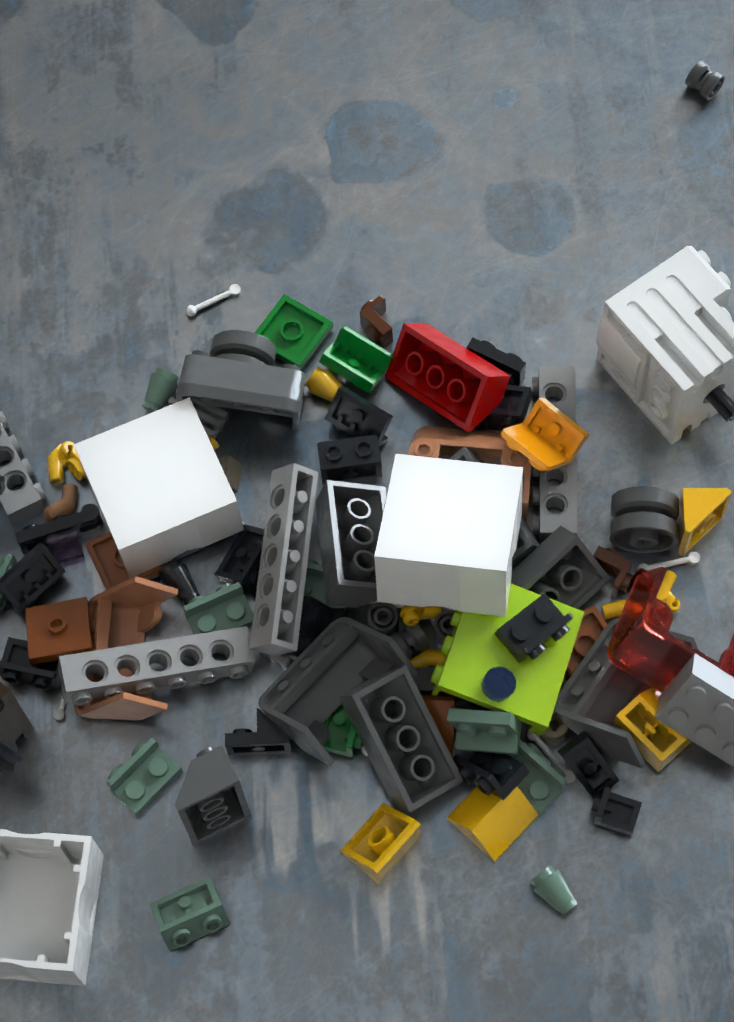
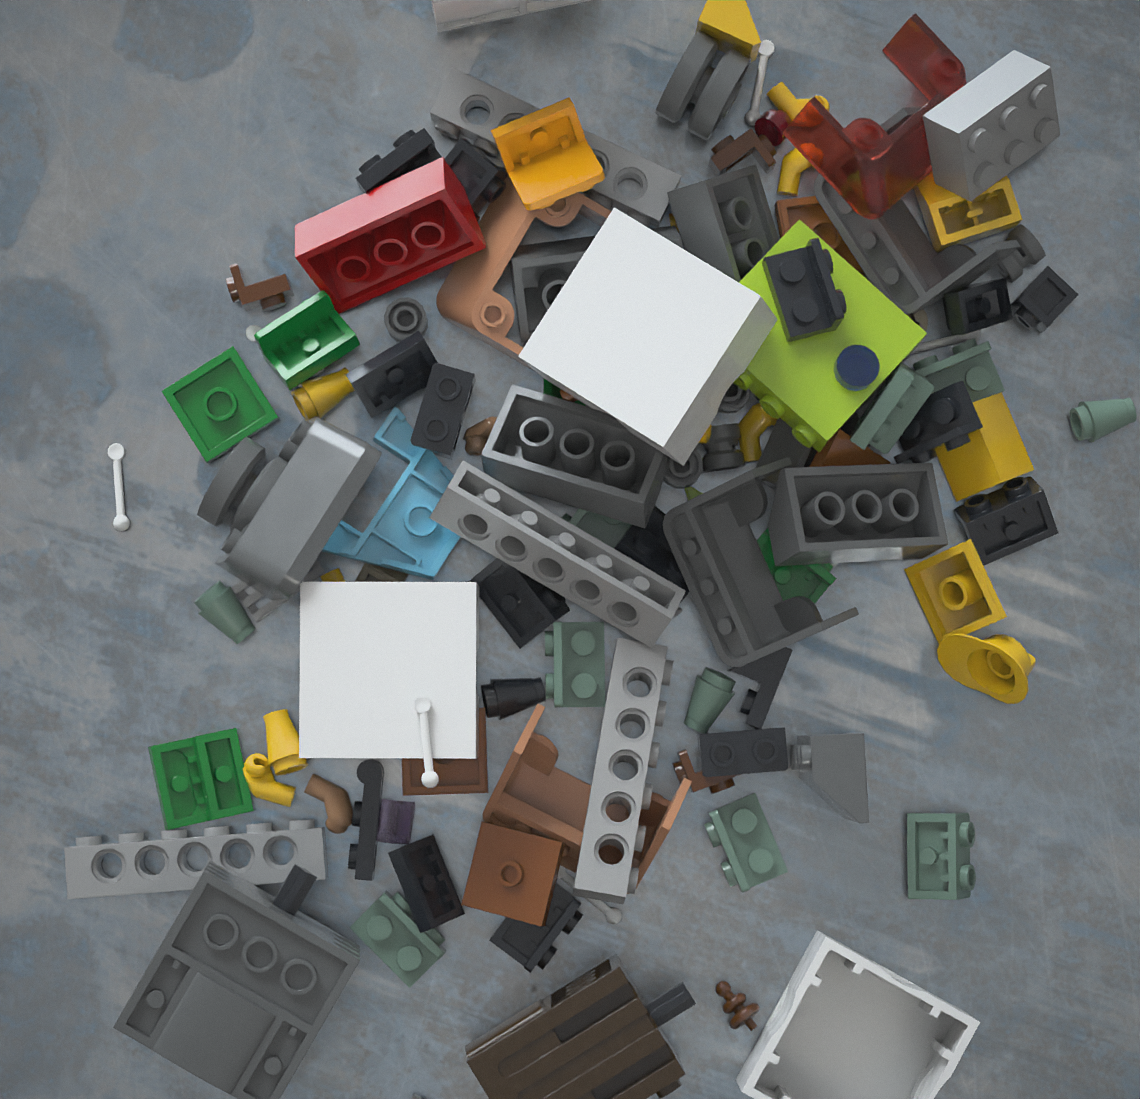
camera: 75 degrees left, 20 degrees up
none -> green slope [148,728,254,830]
none -> medium azure wing [322,406,461,580]
none -> dark grey wheel [384,297,428,342]
none -> white hinge [414,696,439,788]
none -> reddish brown bracket [672,749,741,794]
none -> sand green cone [684,667,736,734]
none -> black bracket [697,727,788,777]
none -> reddish brown hair [715,981,760,1031]
none -> yellow piece [937,633,1036,704]
none -> black bracket [954,476,1058,566]
none -> dark grey wheel [994,224,1046,283]

